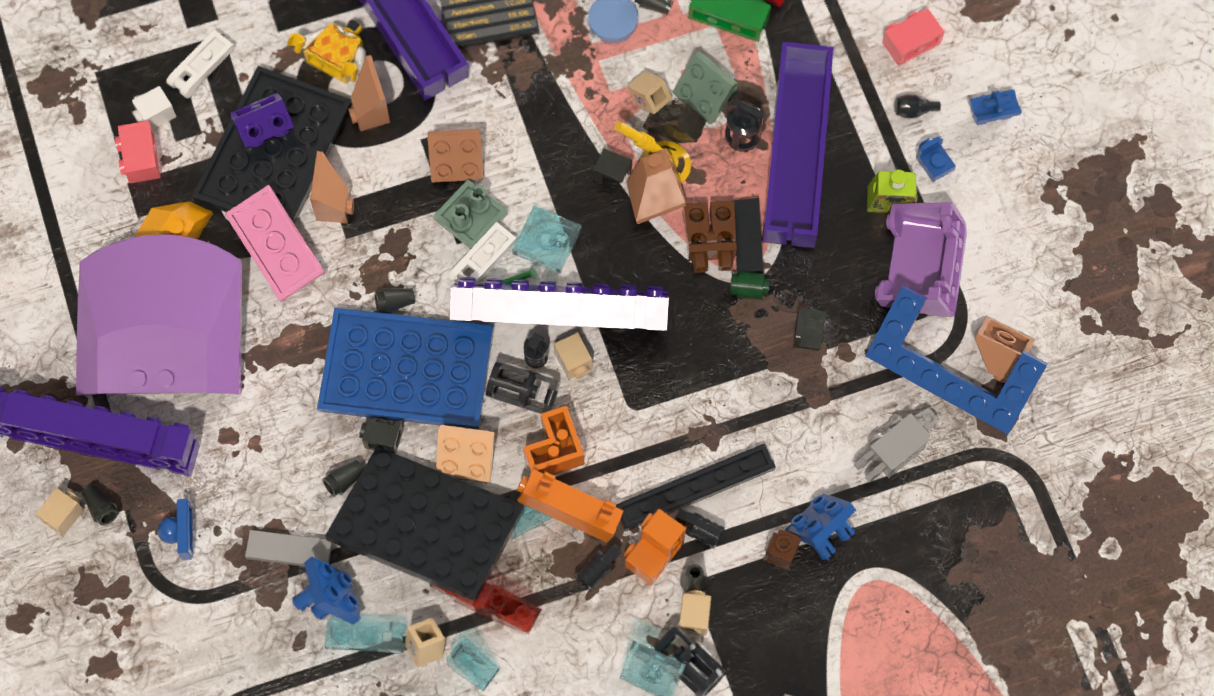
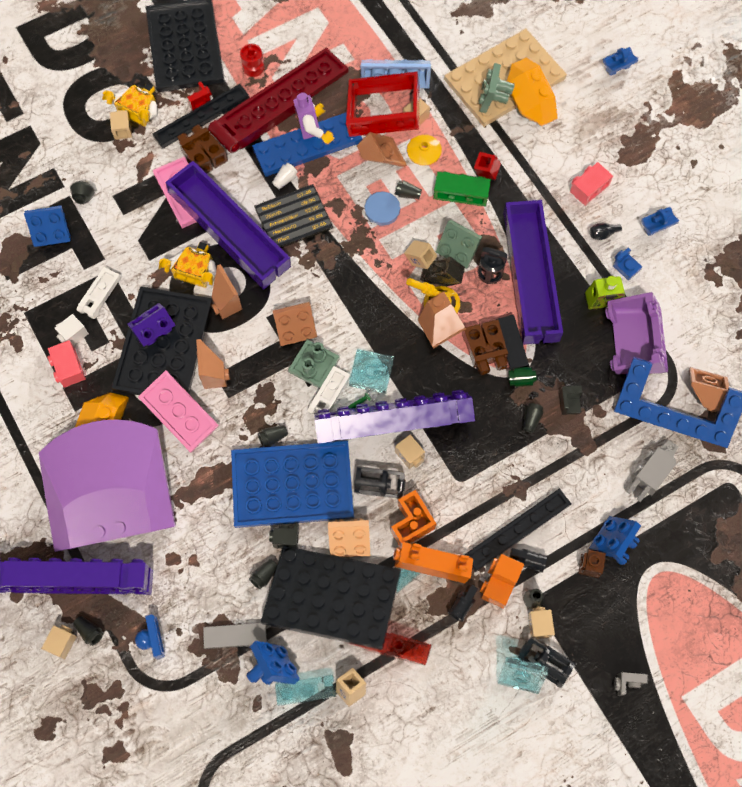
camera: 10 degrees left, 0 degrees up
clear light blue slope [446,636,500,692] -> none
black hinge [524,332,548,369] -> none
pearl dark grey panel [593,148,632,184] -> none
none -> pearl dark grey cone [523,403,544,433]

